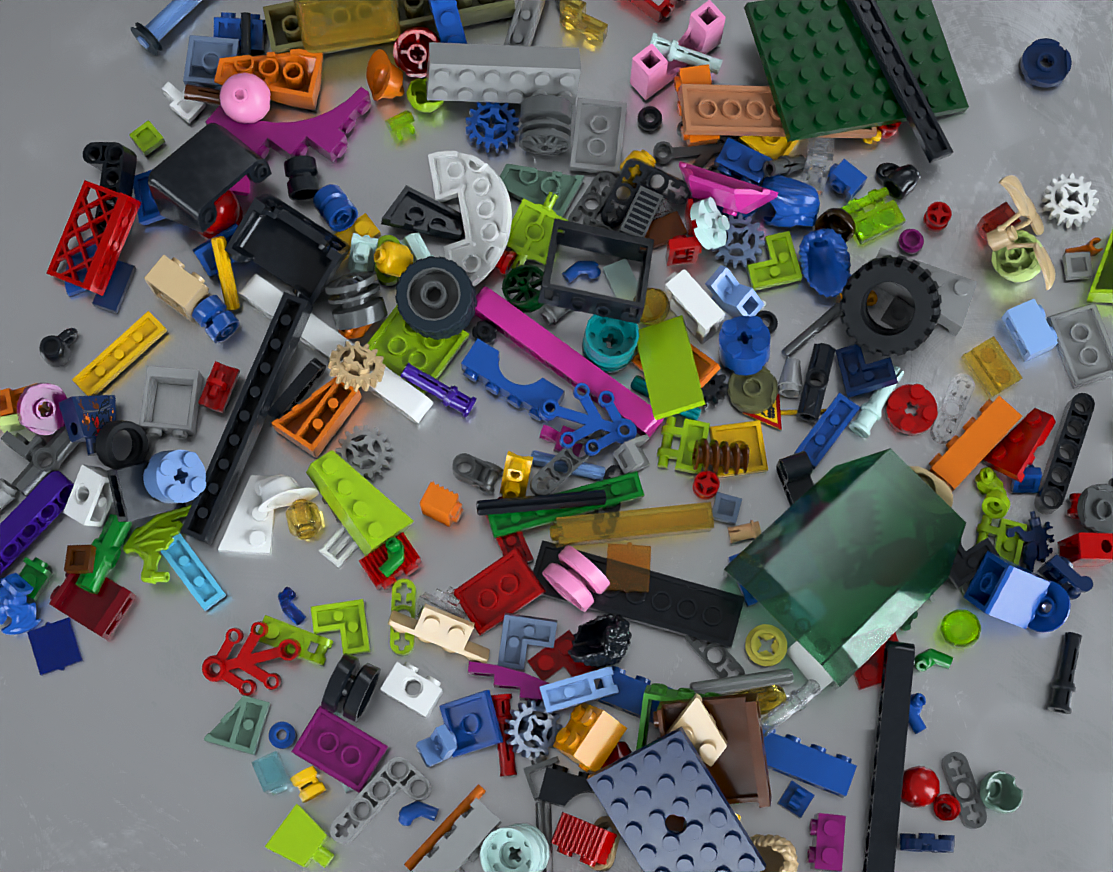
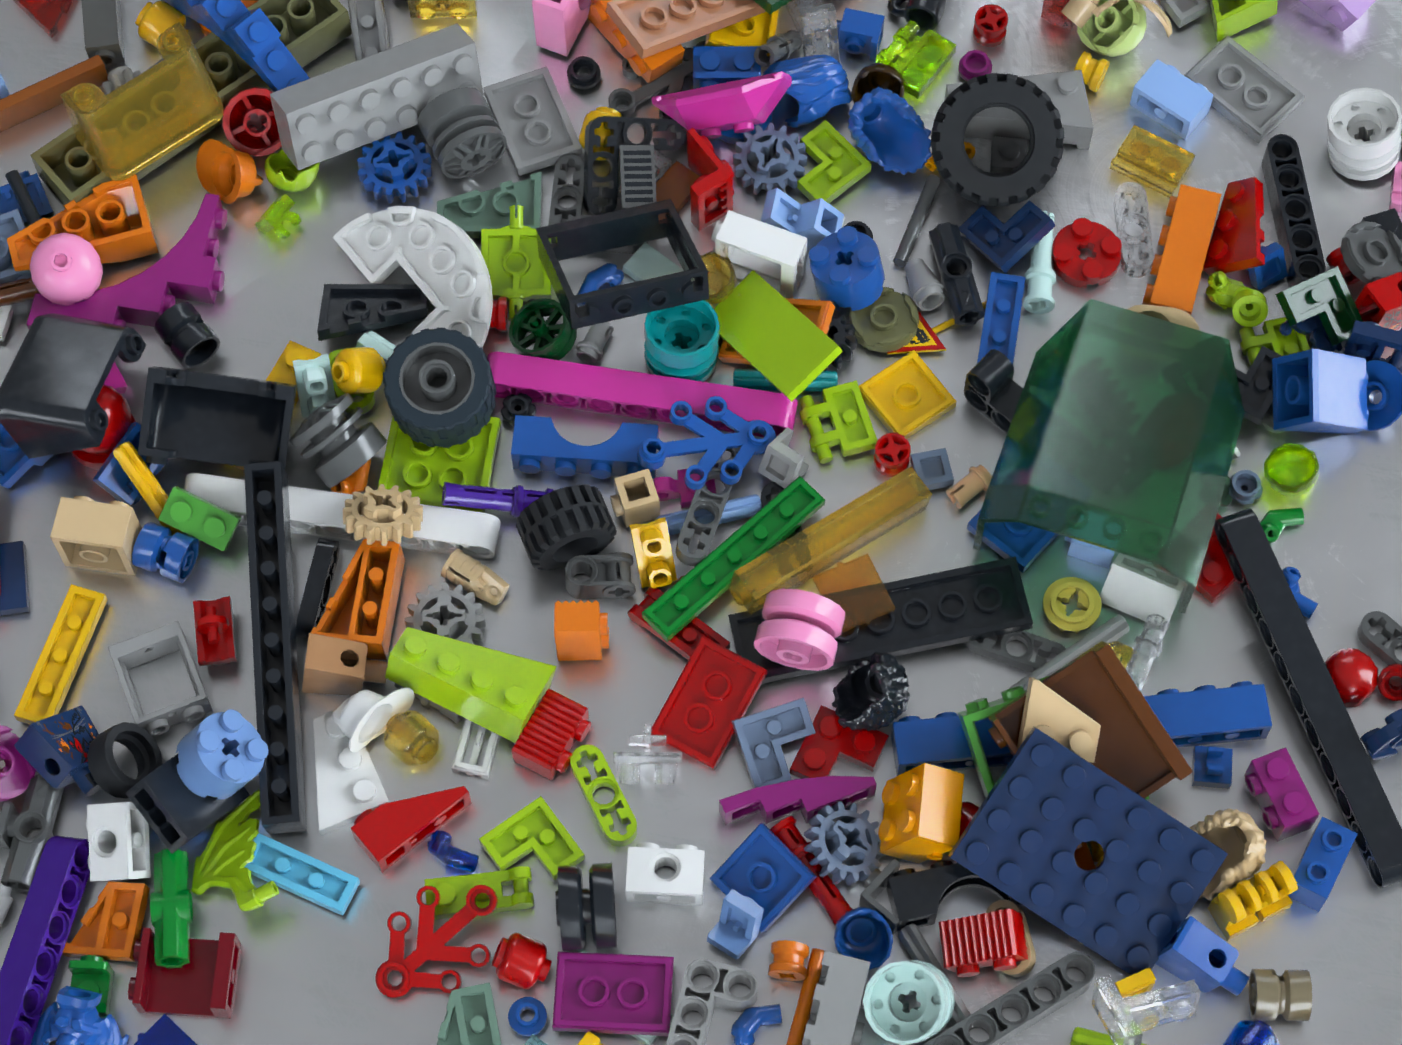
camera: 25 degrees left, 10 degrees down
reddish brown plate [64,545,96,574] -> none
blue wheel [313,184,358,232] -> none
green arm [378,537,405,578] -> none
bracket [388,603,490,663] -> none
black axle [476,490,607,516] -> none
light blue plate [539,667,619,714] -> none
light aqua plate [690,197,730,250] -> none
reddish brown piece [692,438,749,476] -> none
none -> orange wing [62,881,150,962]
none -> bright green plate [158,486,242,552]
none -> medium nougat torso [302,633,388,696]
none -> red slope [351,786,472,873]
none -> tan hinge [441,549,510,606]
none -> red head [491,933,552,989]
none -> black tyre [516,485,617,571]
none -> tan brick [610,469,660,528]
none -> orange wheel [768,940,809,981]
none -> blue hair [833,907,893,970]
none -> yellow wheel [1074,51,1110,93]
none -> sand blue plate [1227,470,1263,505]
none -> plate [1275,266,1363,346]

